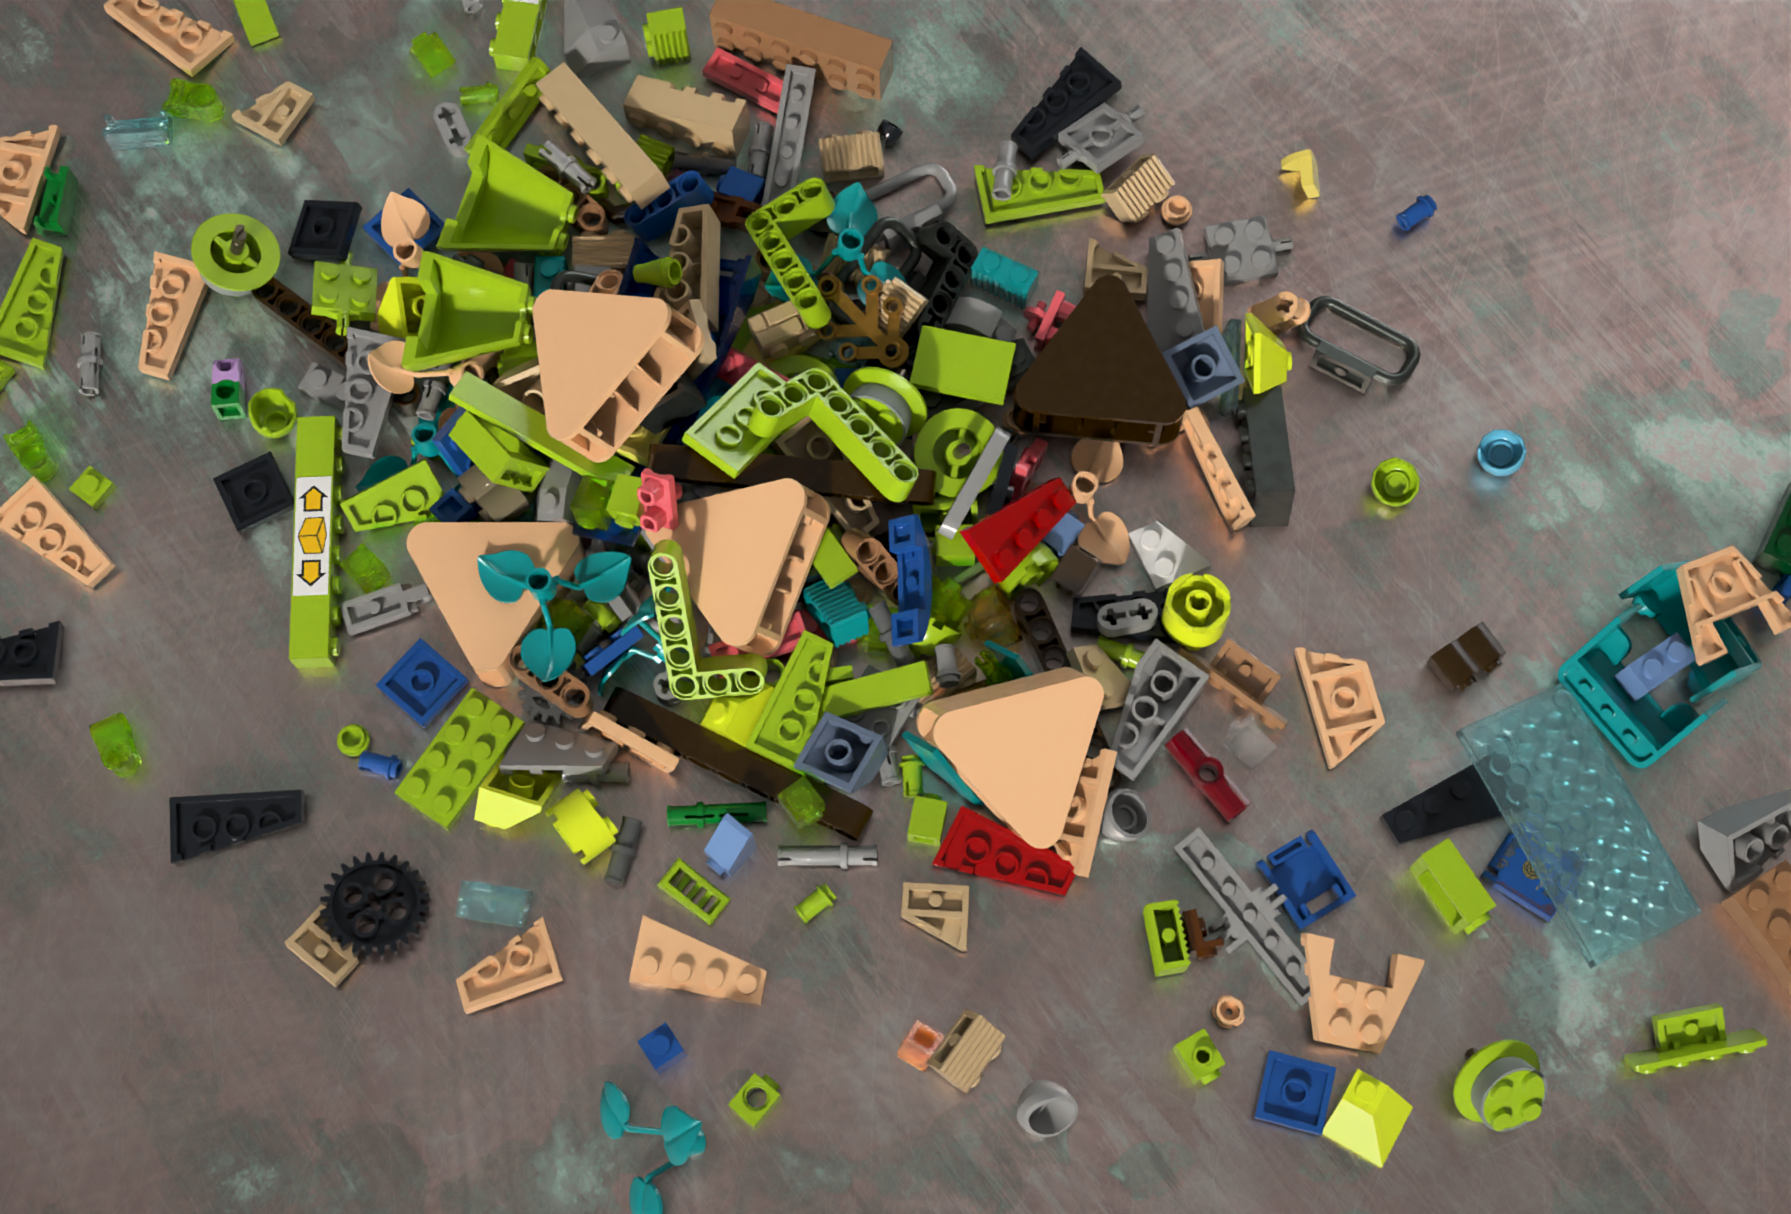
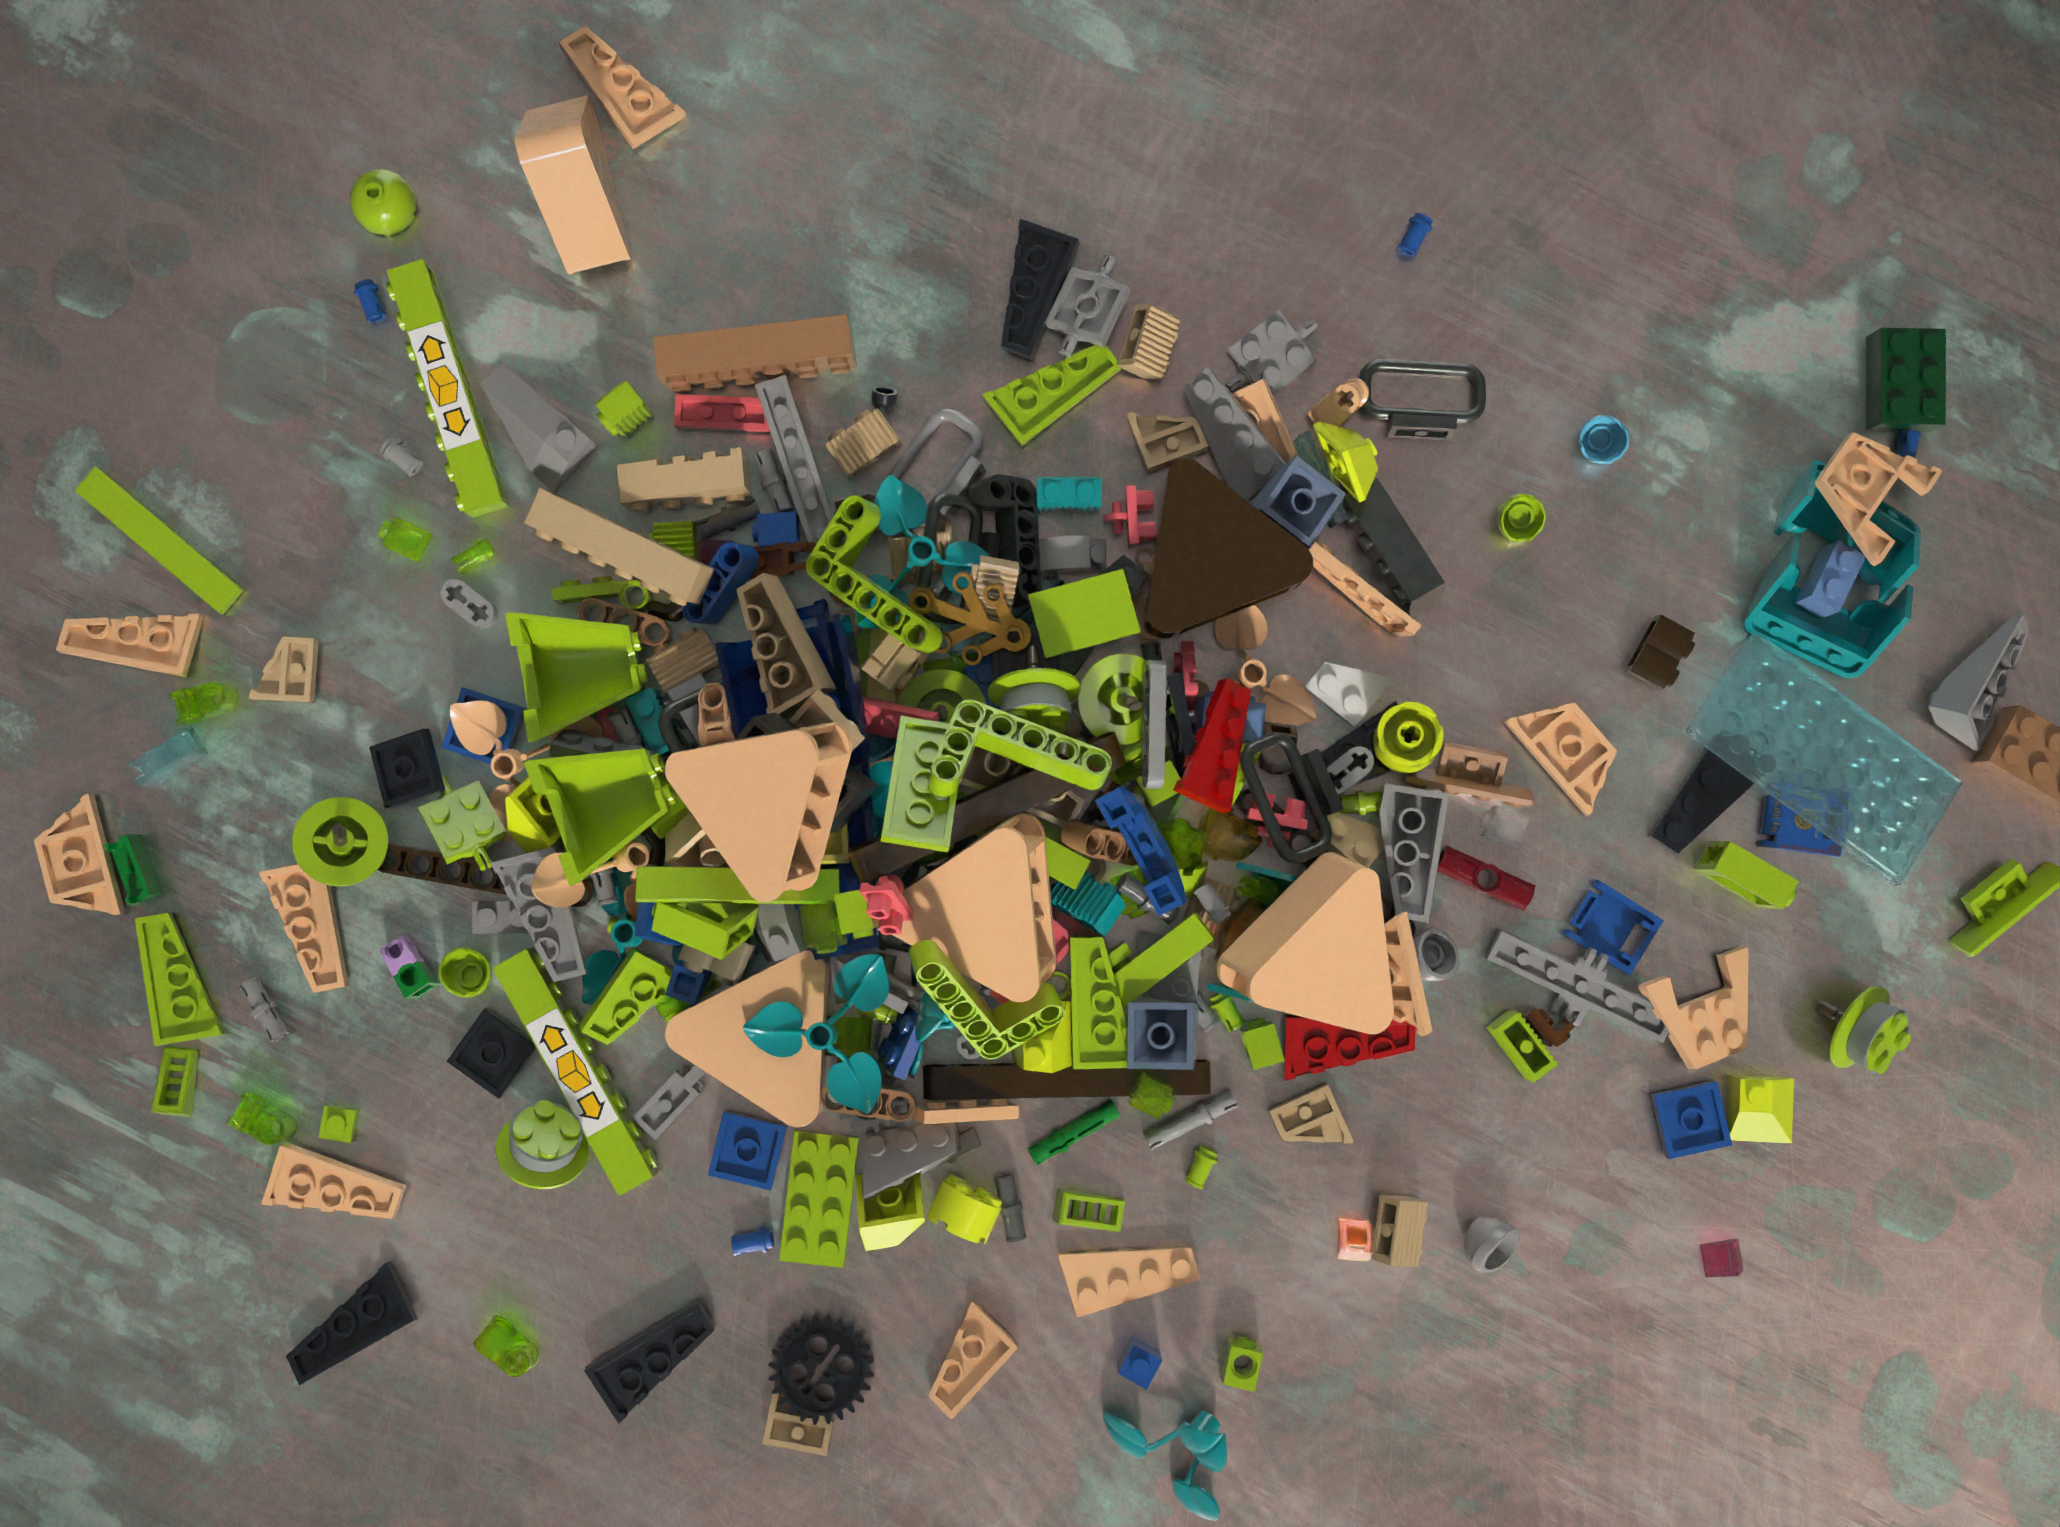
camera: 30 degrees left, 15 degrees up
lime plate [337,724,370,757] -> none
clear neon green brick [339,543,392,594] -> none
clear light blue hinge [455,880,533,928] -> none
lime plate [464,57,551,155] -> none
light grey pin [538,140,597,194] -> none
lime cone [633,256,682,288] -> none
medium blue slope [704,813,757,878] -> none
light grey pin [992,140,1018,201] -> none
light nougat plate [1161,195,1192,226] -> none
lime brick [1172,1028,1226,1086] -> none
light nougat plate [1212,995,1245,1029] -> none
light yellow tile [1281,149,1320,199] -> none
none -> lime piece [495,1100,589,1189]
none -> pearl dark grey bar [1240,732,1344,864]
none -> coral hips [1245,793,1308,848]

